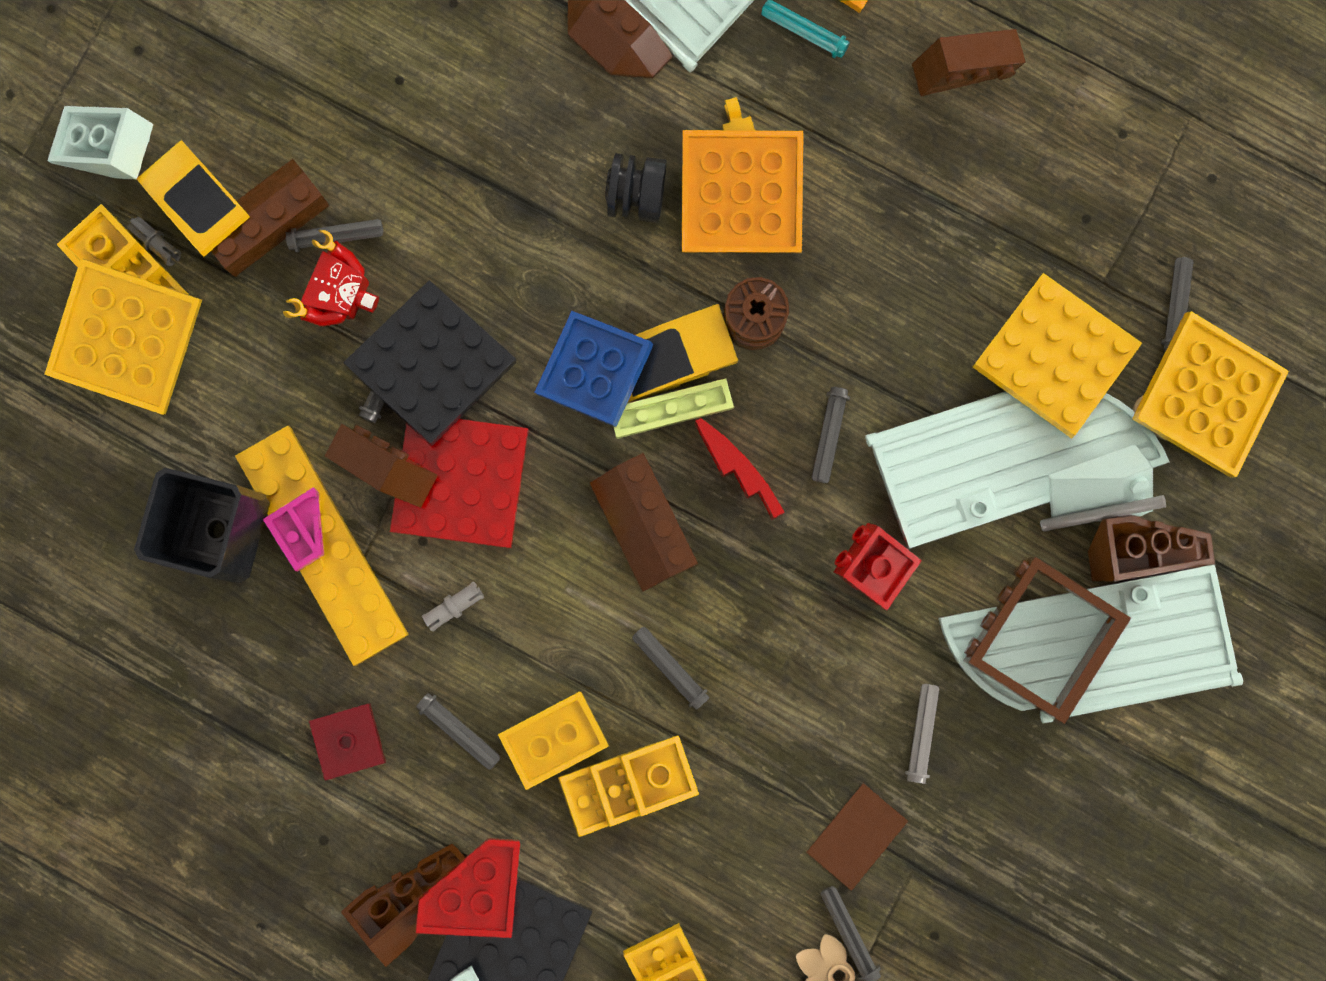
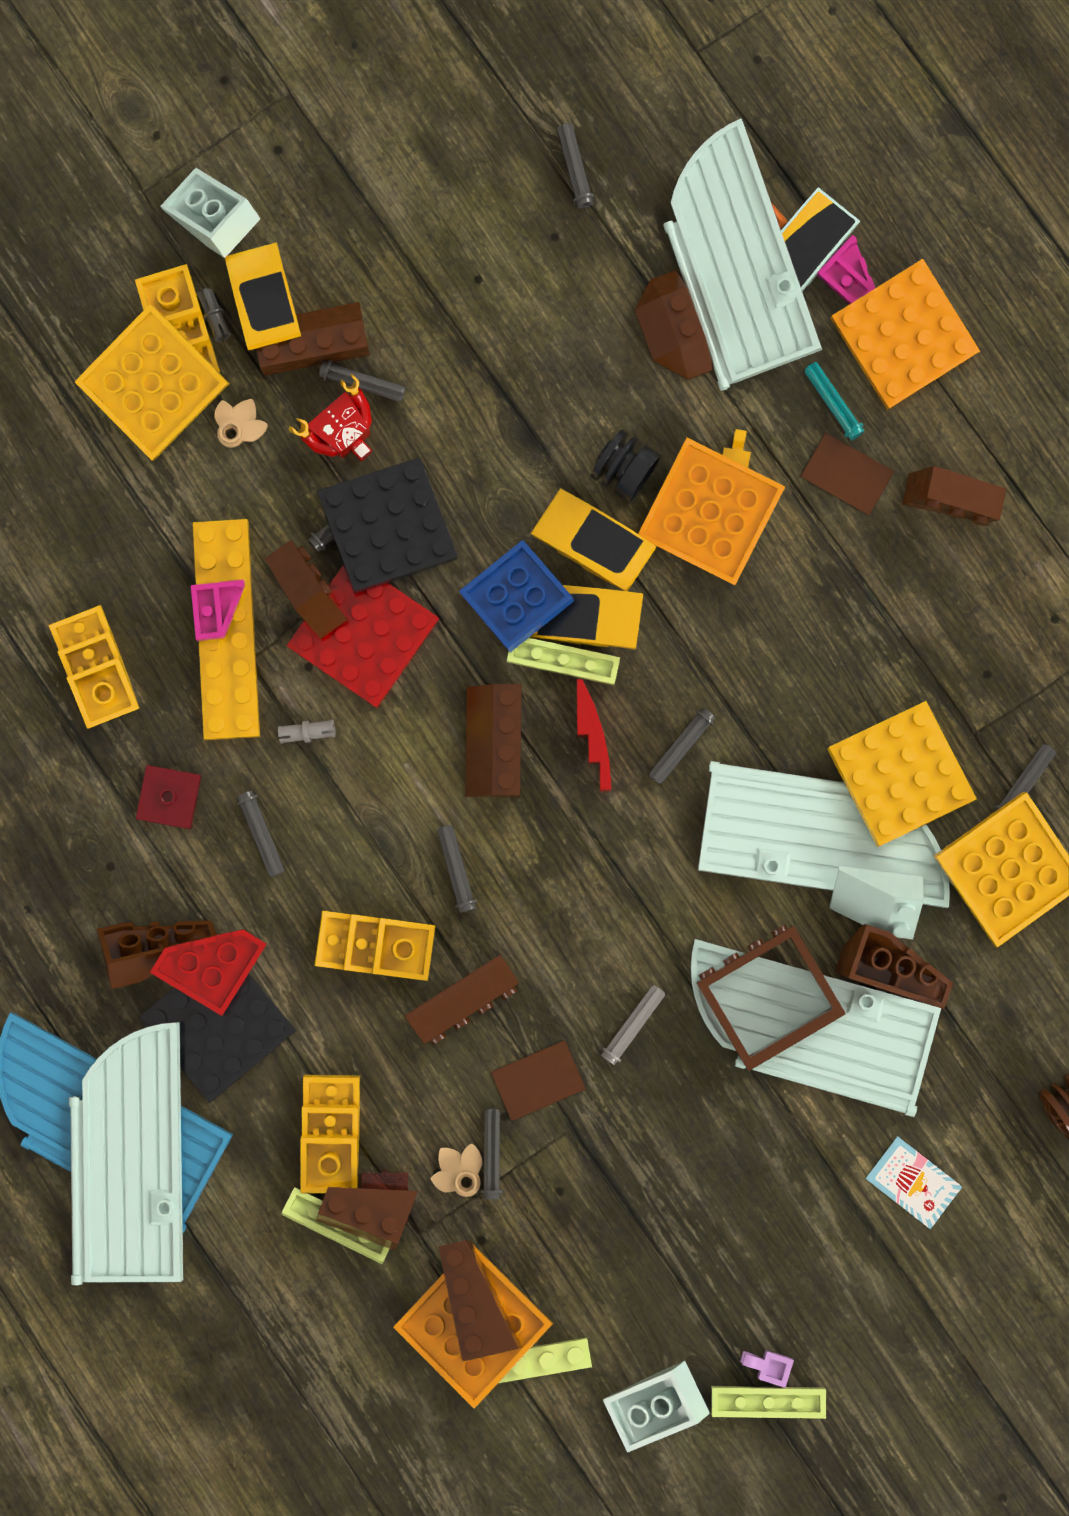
camera: 30 degrees right, 0 degrees up
black plate [134,468,270,583] -> none
yellow plate [498,691,609,790] -> none
reddish brown wheel [723,277,789,350] -> none
red plate [833,523,922,610] -> none
light grey bar [1040,495,1166,532] -> none
none -> yellow slope [49,605,139,729]
none -> tan plate [214,399,268,448]
none -> reddish brown slope [405,954,519,1045]
none -> slope [531,488,656,592]
none -> reddish brown sticker [800,433,894,515]
none -> sticker [866,1136,962,1229]

